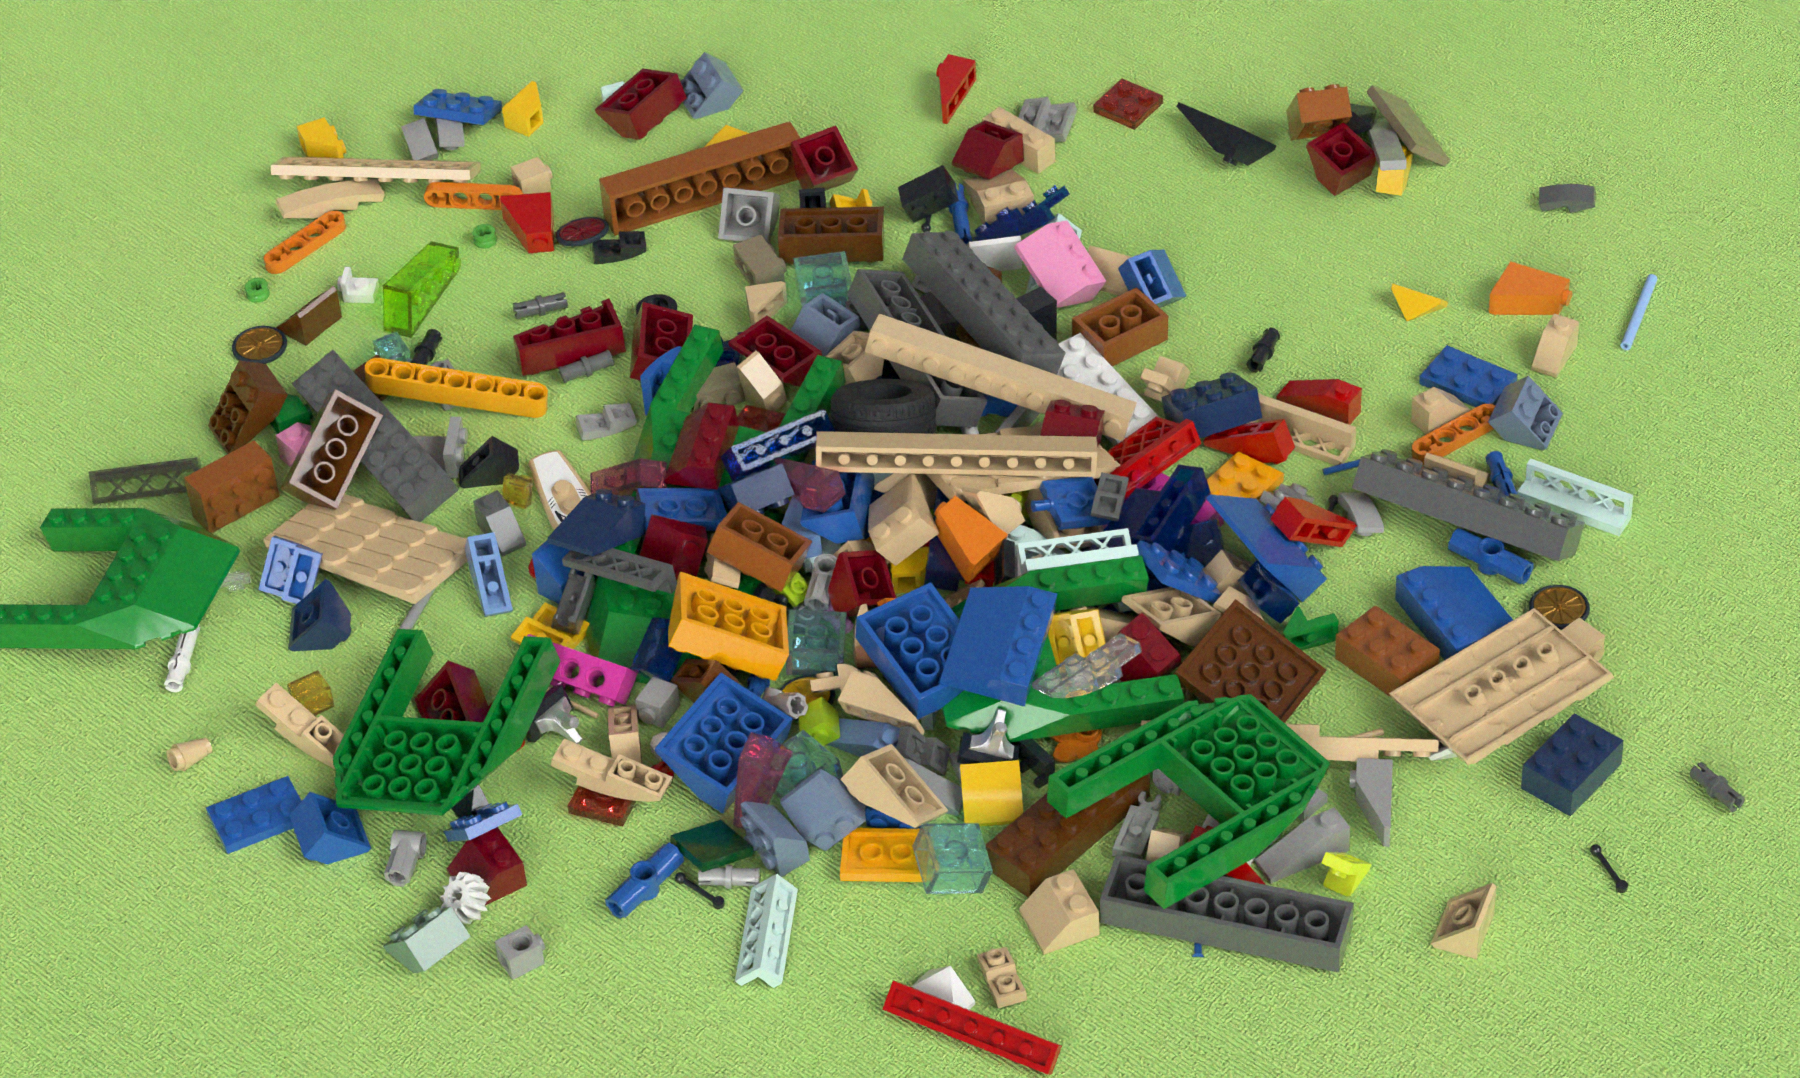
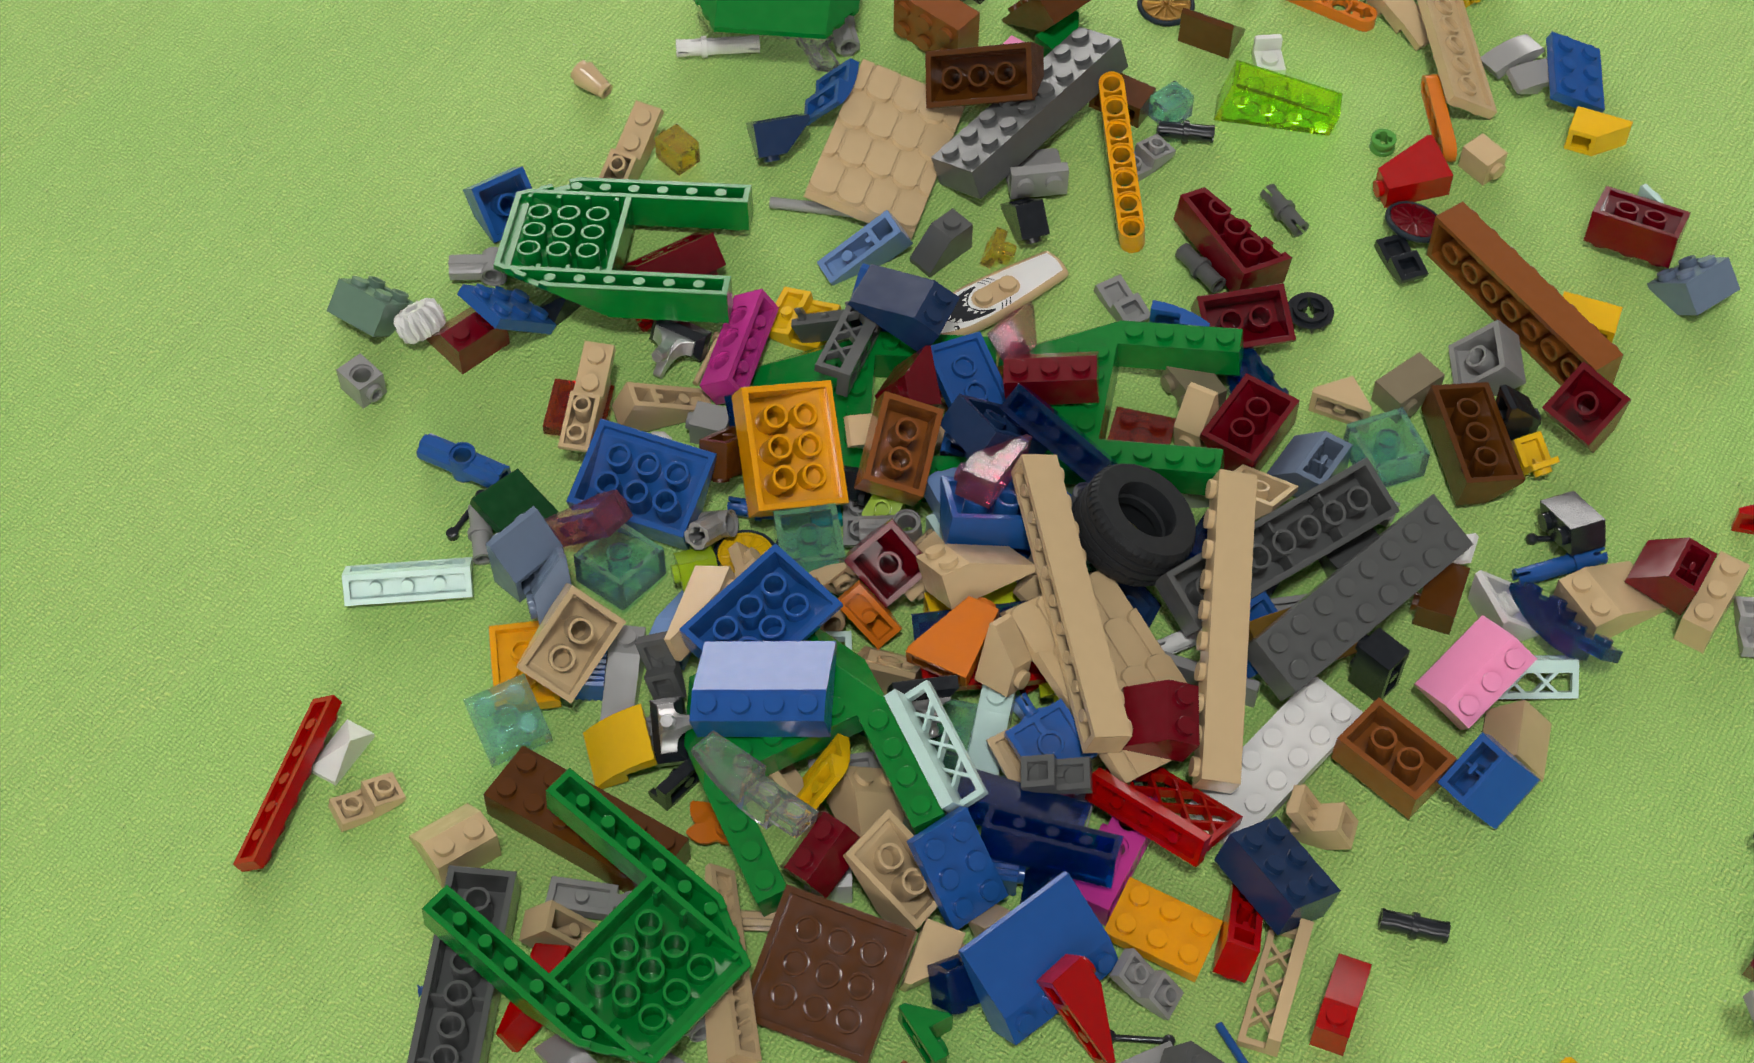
camera: 75 degrees right, 10 degrees up
blue plate [206,776,301,854] -> none

